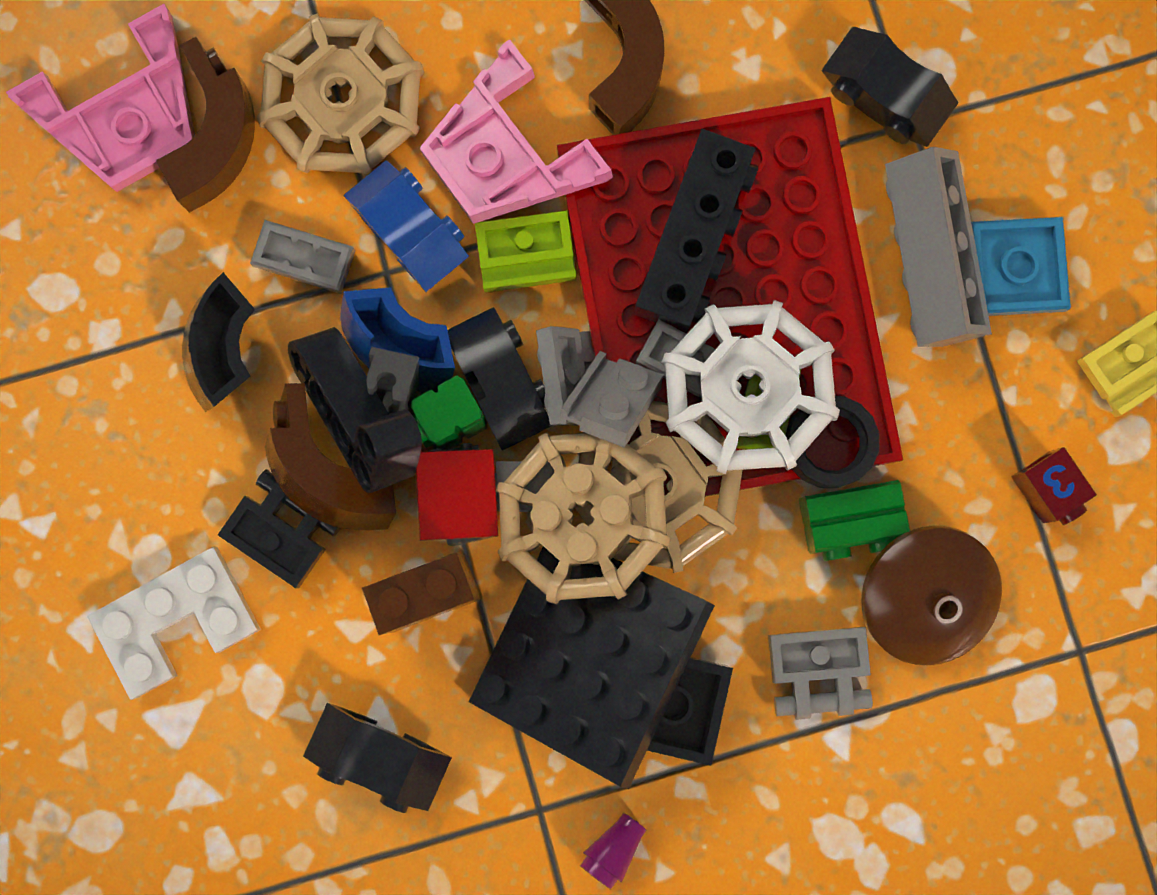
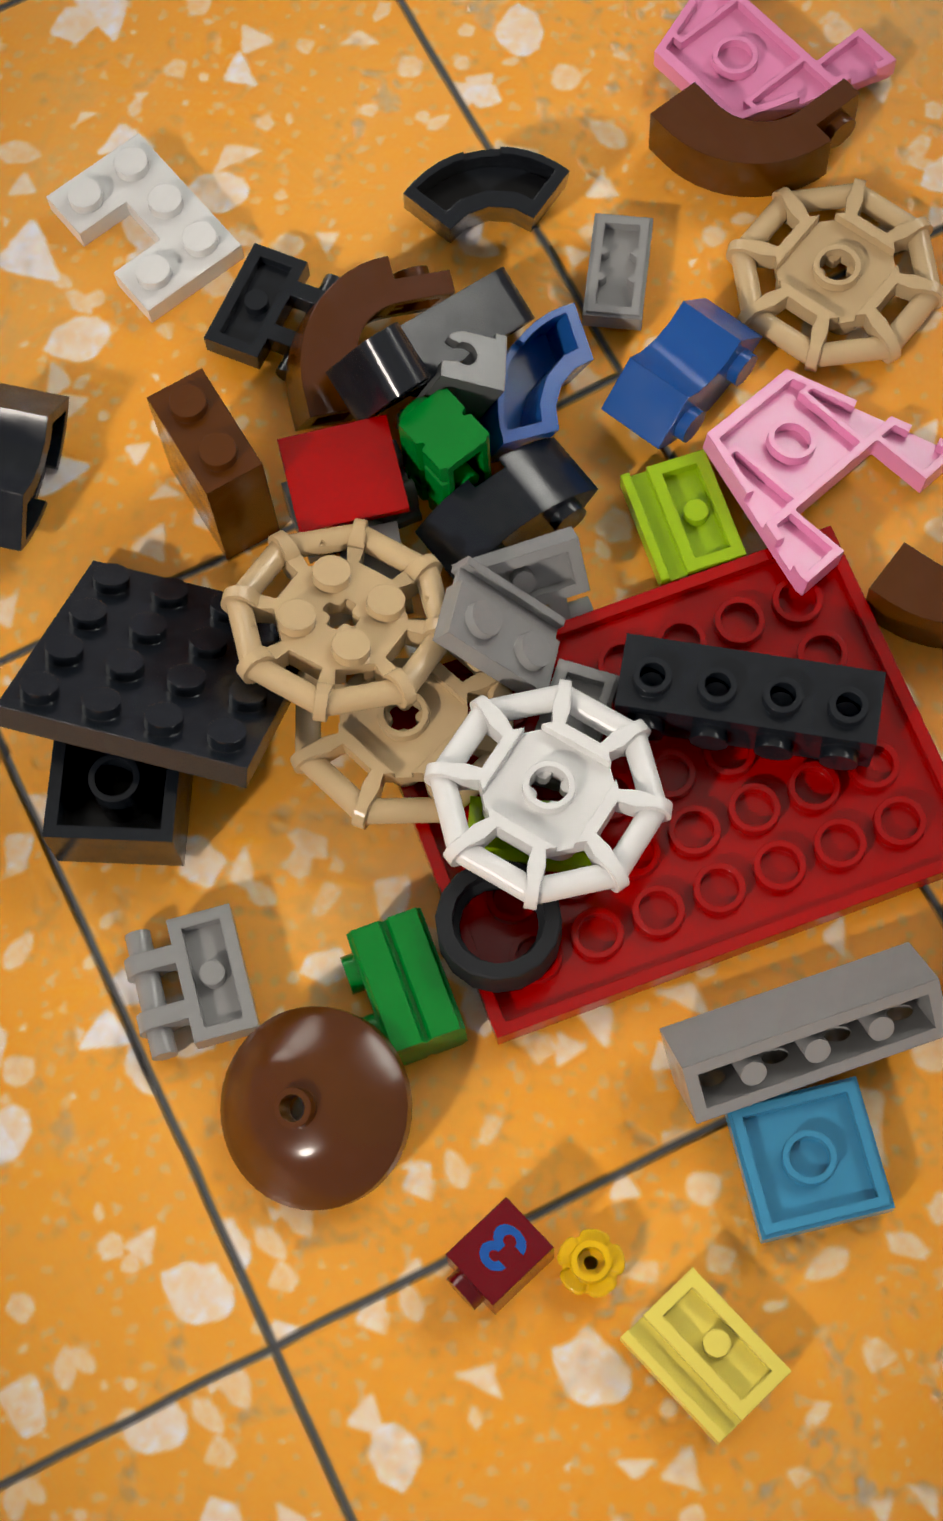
camera: 85 degrees right, 15 degrees down
none -> yellow plate [557,1229,625,1298]

